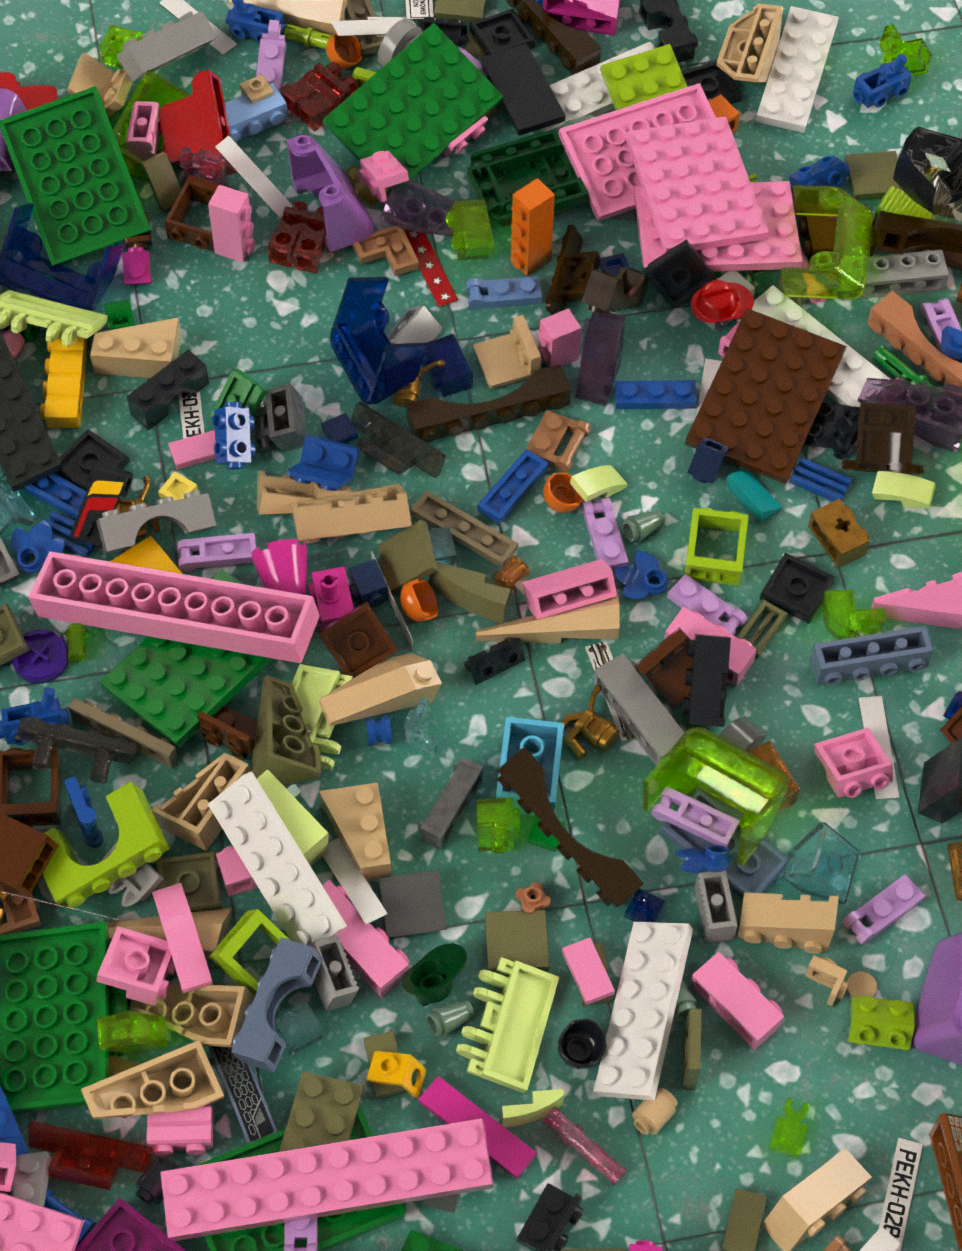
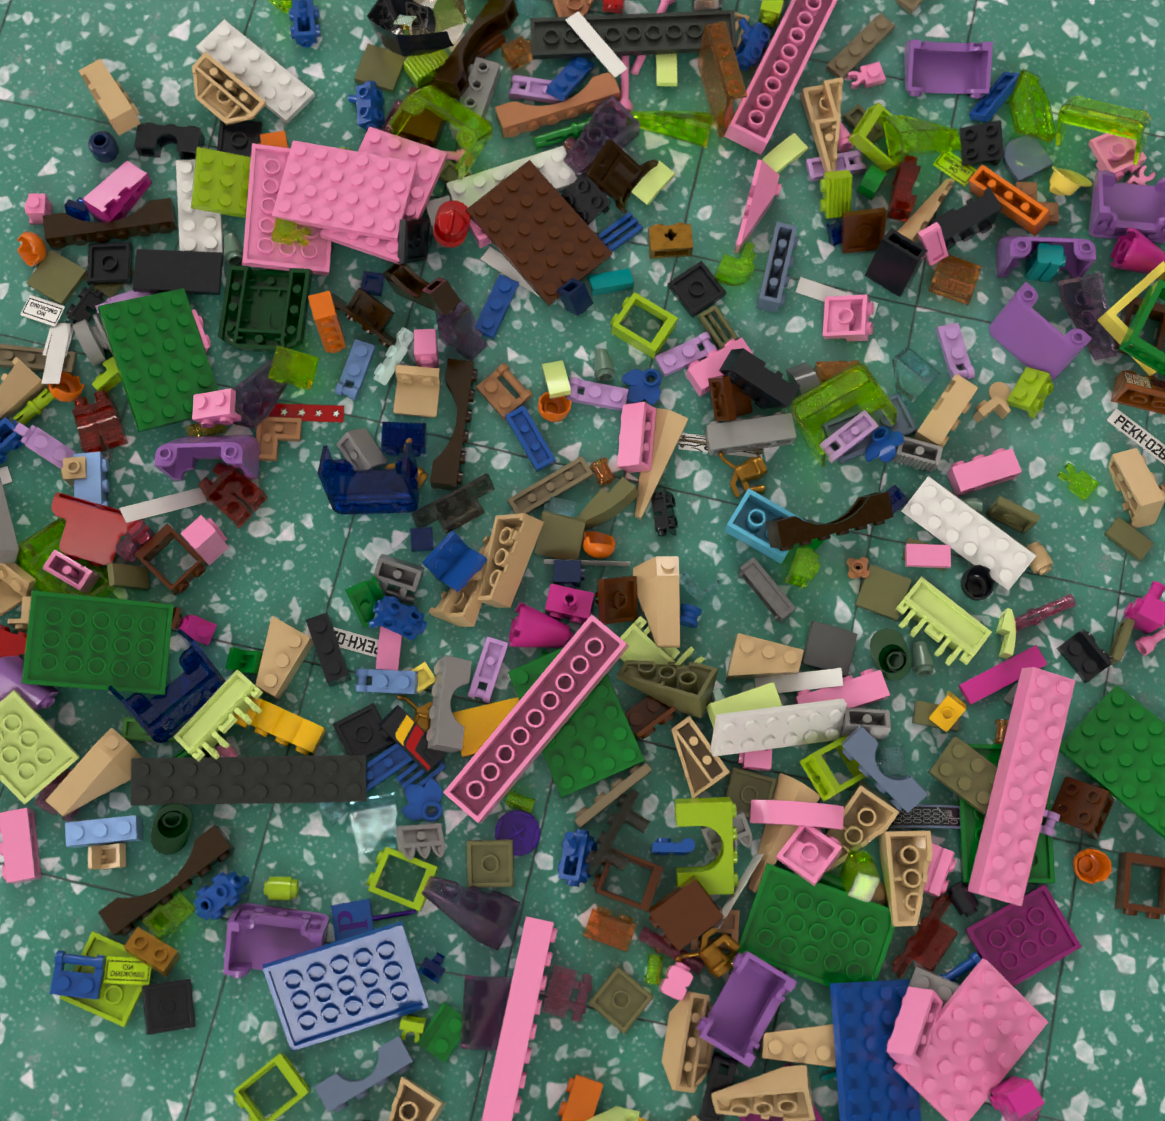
camera: 70 degrees left, 15 degrees up
none -> clear neon green plate [271,218,311,247]
none -> medium blue plate [355,669,418,694]
none -> light aqua hinge [373,327,414,386]

